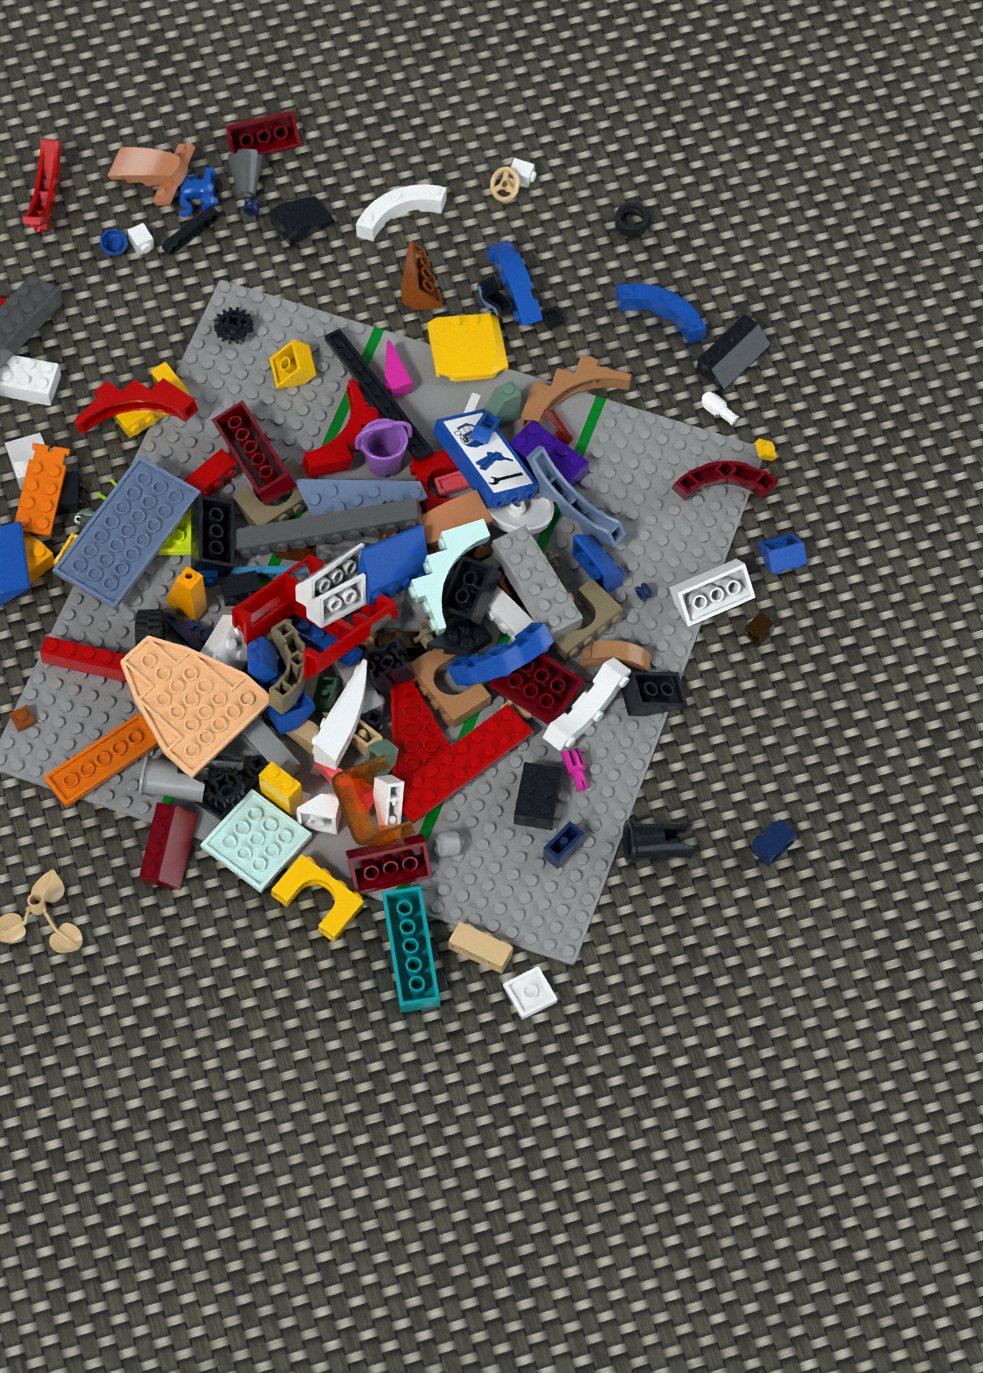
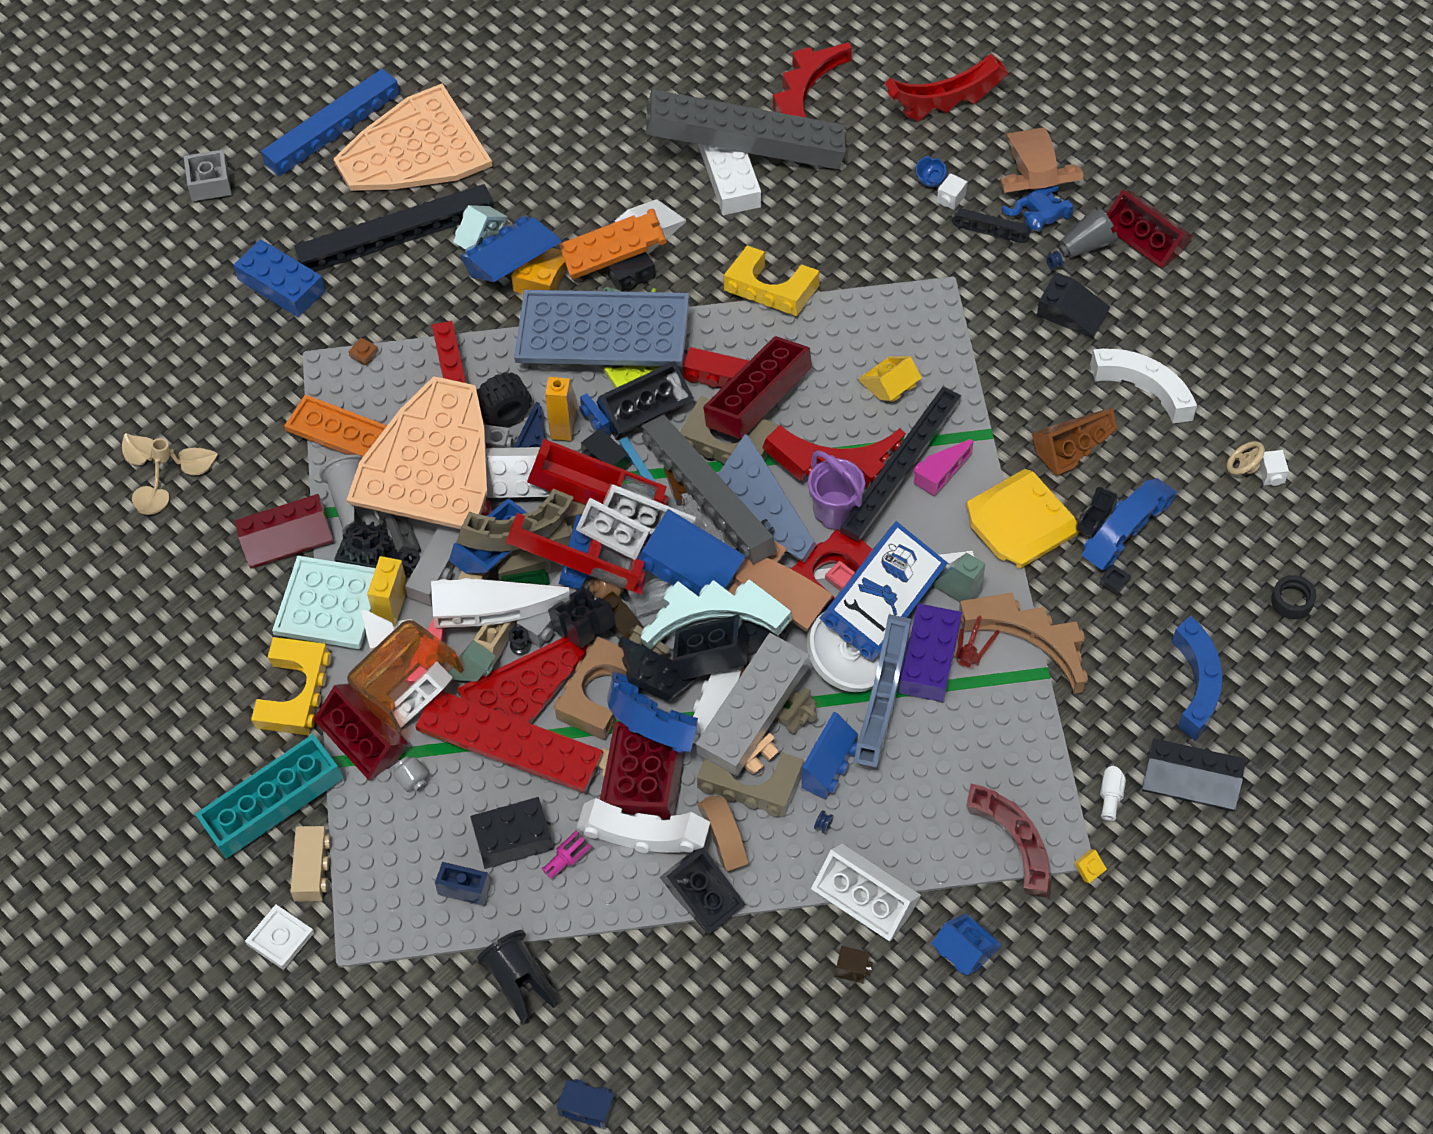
camera: 65 degrees right, 5 degrees down
red arch [73,378,198,435] -> none
black gear [214,307,254,344] -> none
blue brick [247,636,278,684] -> none
blue slope [471,412,501,444] -> none
dark brown plate [472,545,494,562] -> none

